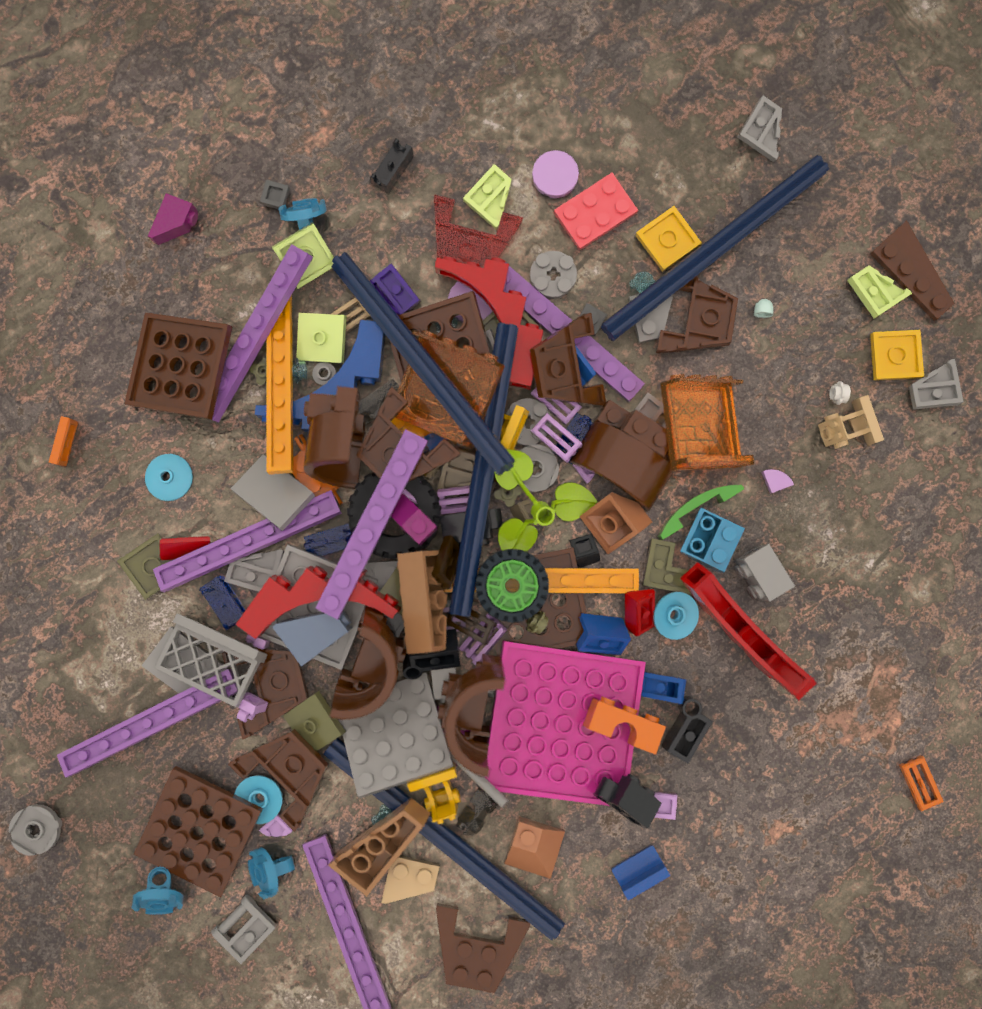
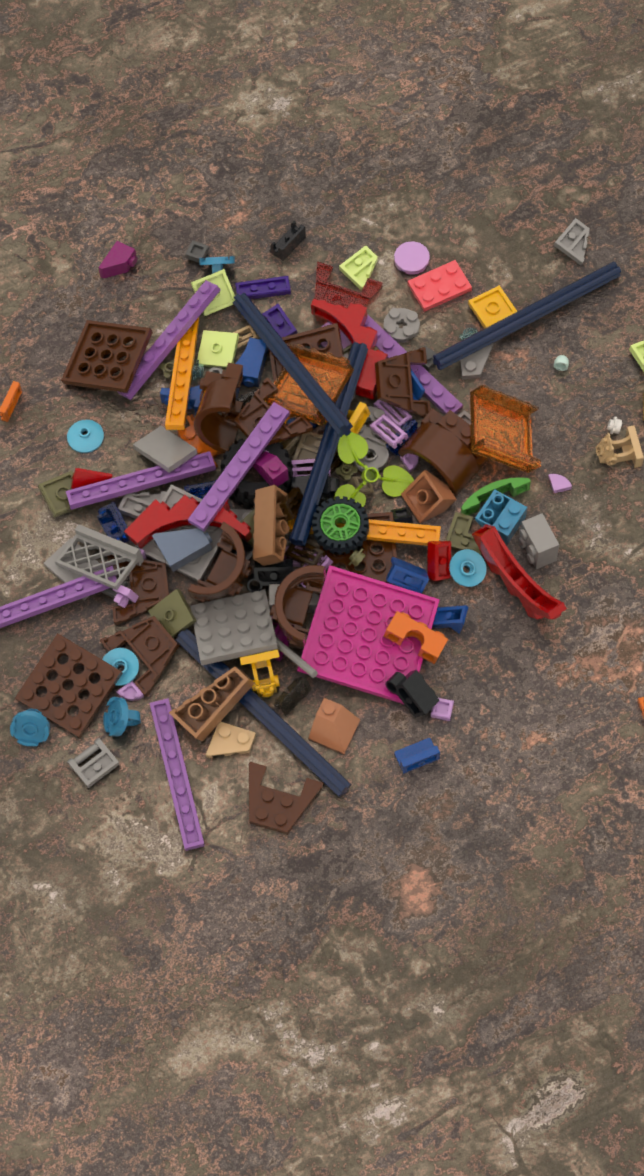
camera: 10 degrees right, 20 degrees down
reddish brown wing [656,265,738,354] -> none
black hinge [661,696,713,764] -> none
none -> dark purple tile [235,276,291,300]

